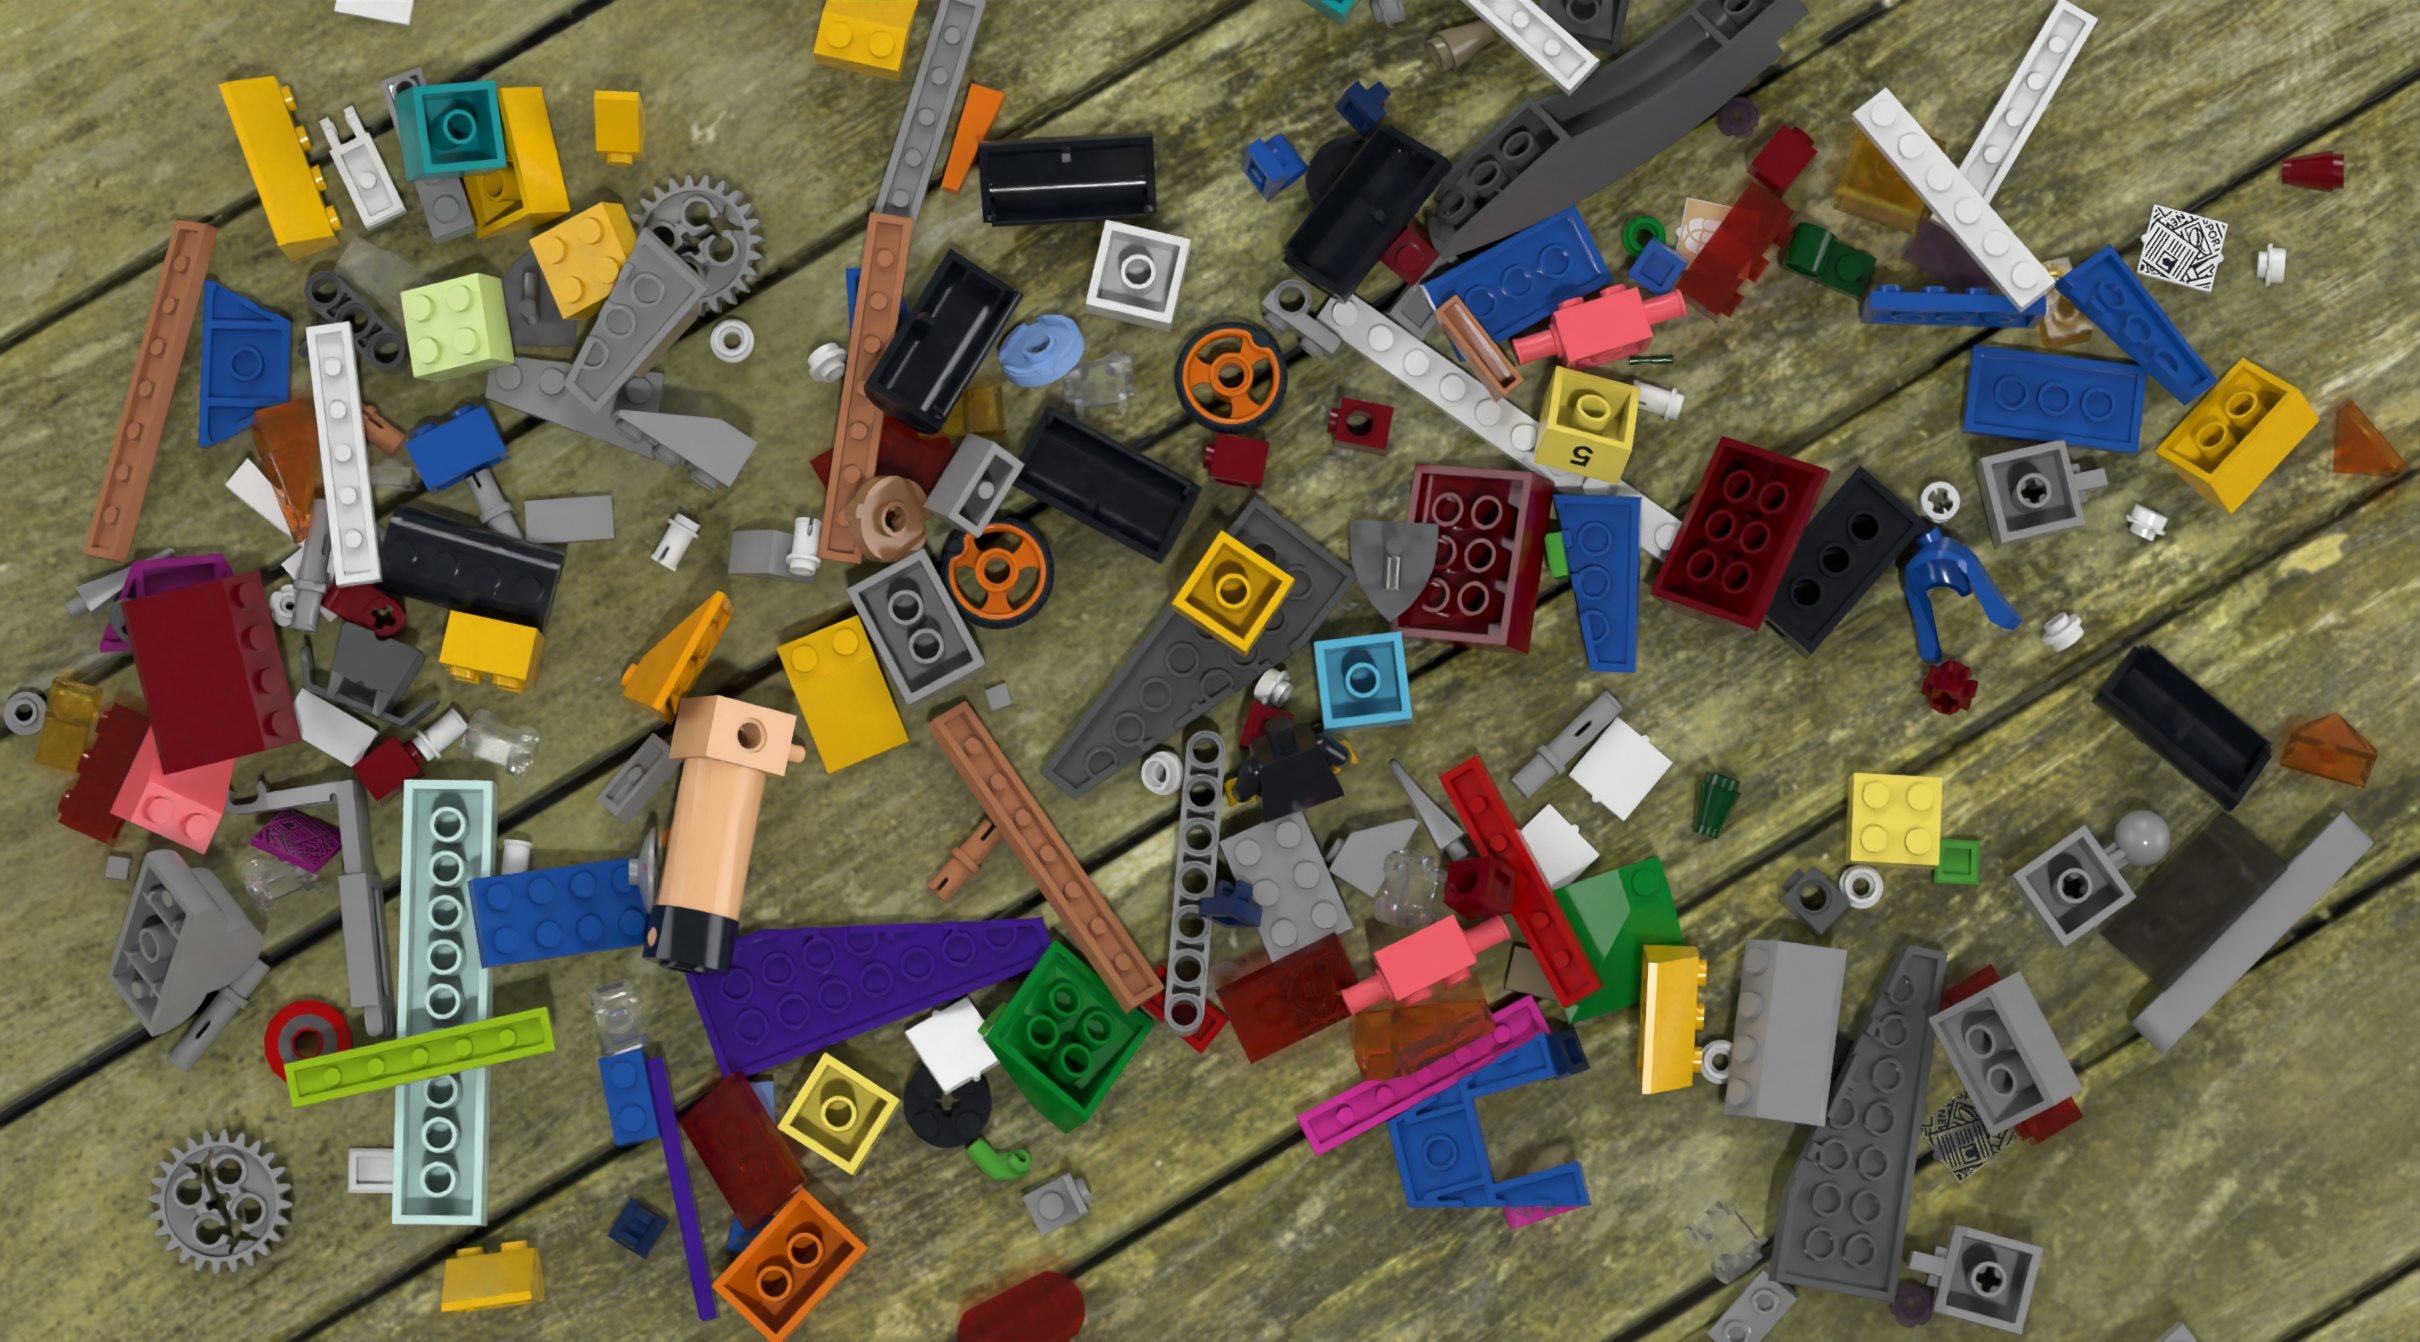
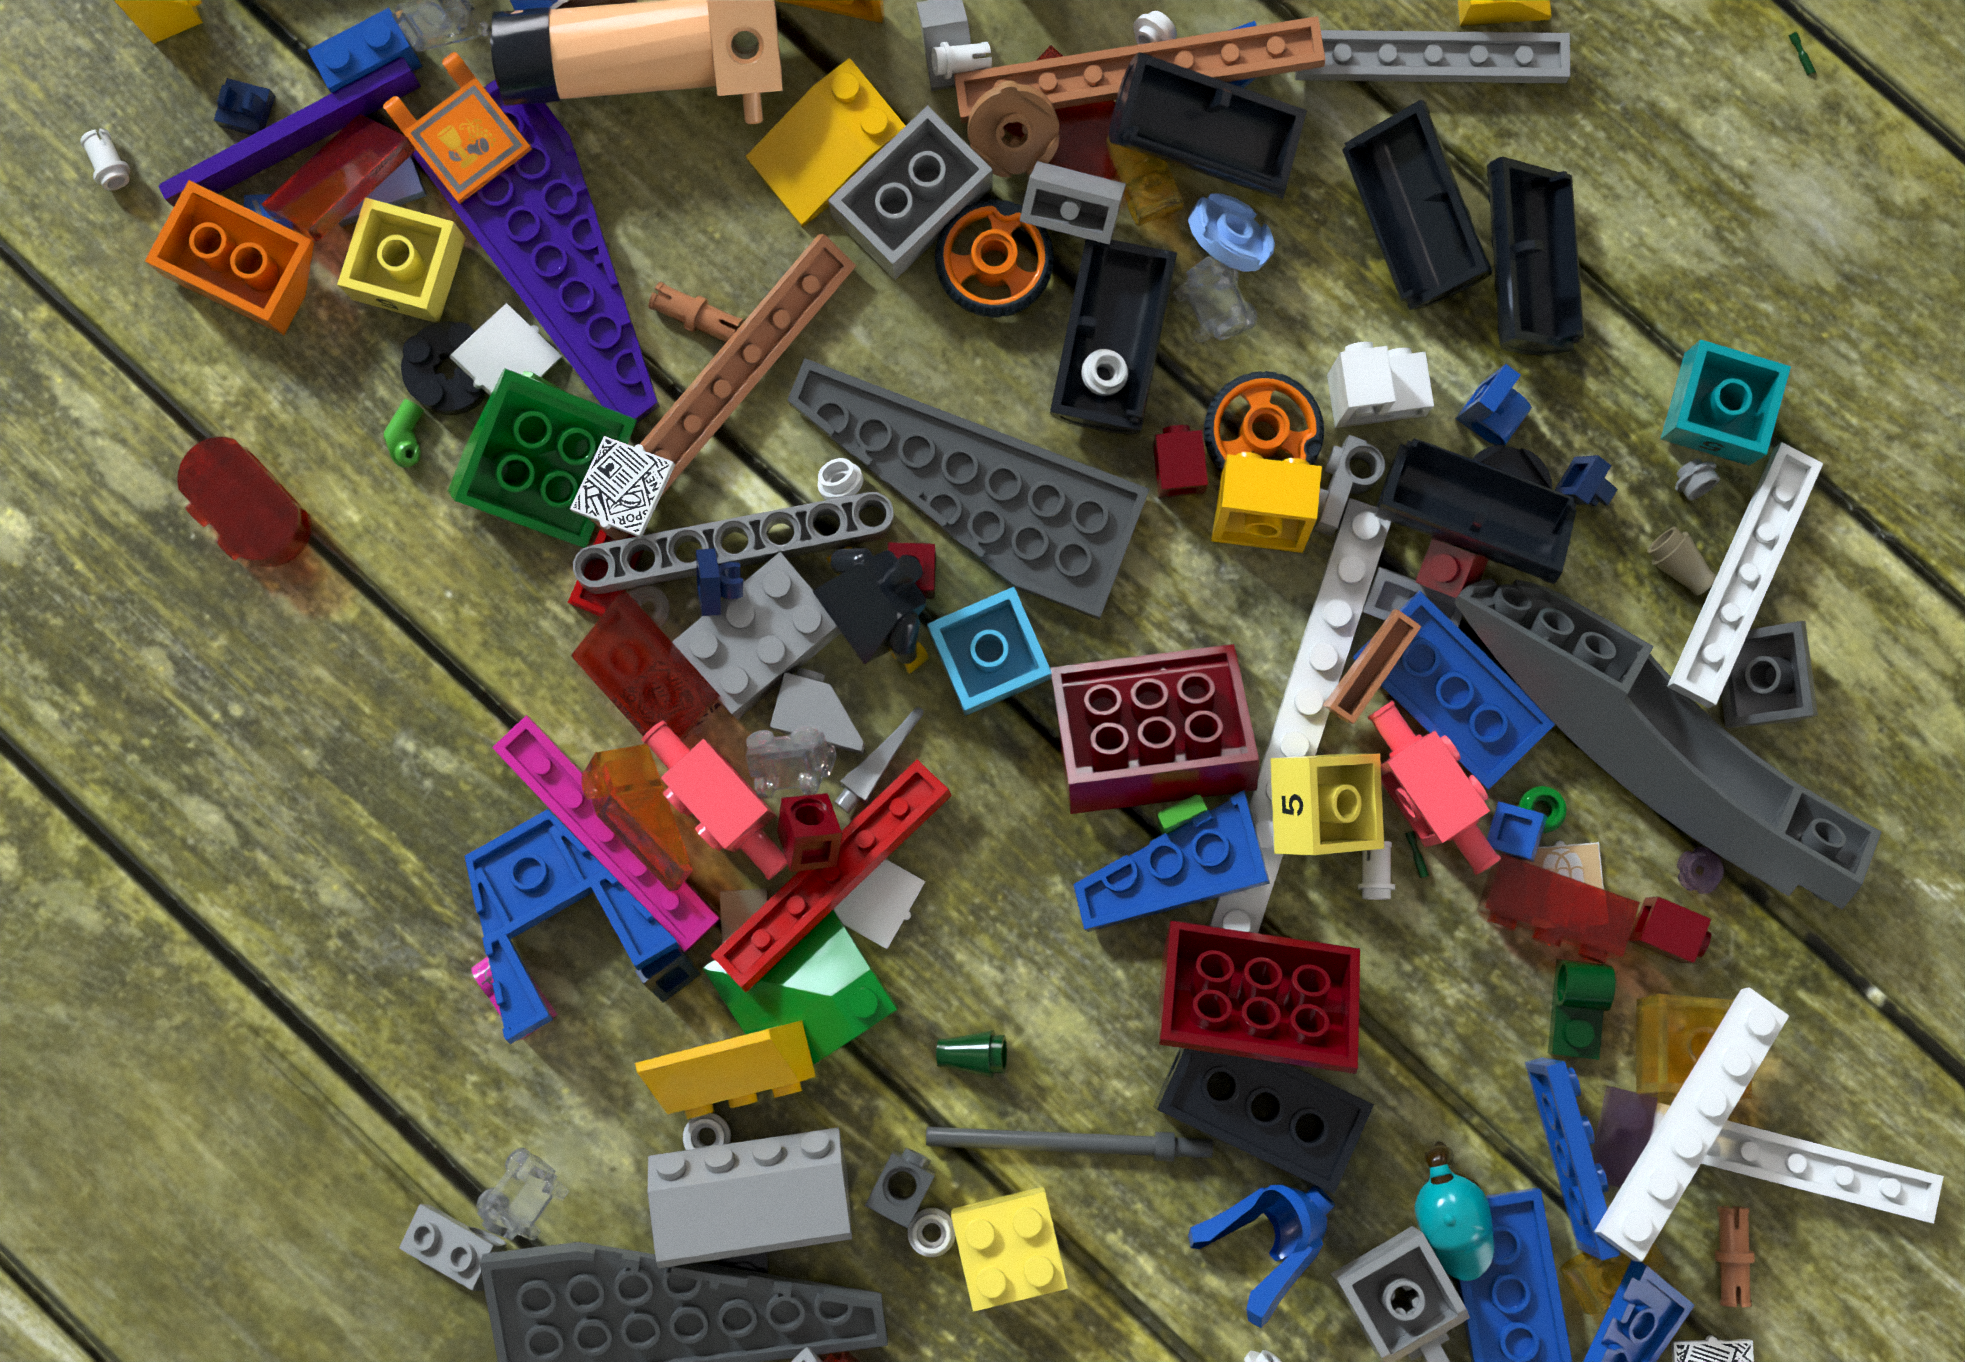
camera: 75 degrees right, 0 degrees up
orange piece [941,83,1006,196] -> none
light grey piece [985,683,1013,713] -> none
light grey bracket [1022,1172,1093,1237] -> none
white brick [1085,220,1191,332] -> none
yellow brick [1172,530,1295,658] -> none
white plate [1253,668,1293,707] -> none
dark red brick [1327,397,1394,456] -> none
flat silver shield [1350,520,1439,623] -> none
light grey pin [1510,691,1623,799] -> none
white piece [1568,716,1673,822] -> none
white bush [1918,481,1960,523] -> none
dark red gear [1921,660,1979,715] -> none
bright green tile [1933,839,1980,886] -> none
none -> orange flag [383,52,532,204]
none -> white piece [570,436,675,538]
none -> dark grey bar [926,1127,1213,1161]
none -> white plate [1082,349,1128,396]
none -> yellow slope [1211,452,1322,553]
none -> white brick [1327,342,1434,428]
none -> teal hair [1414,1141,1494,1281]
none -> black container [1487,156,1584,355]
none -> nougat pin [1715,1206,1755,1307]

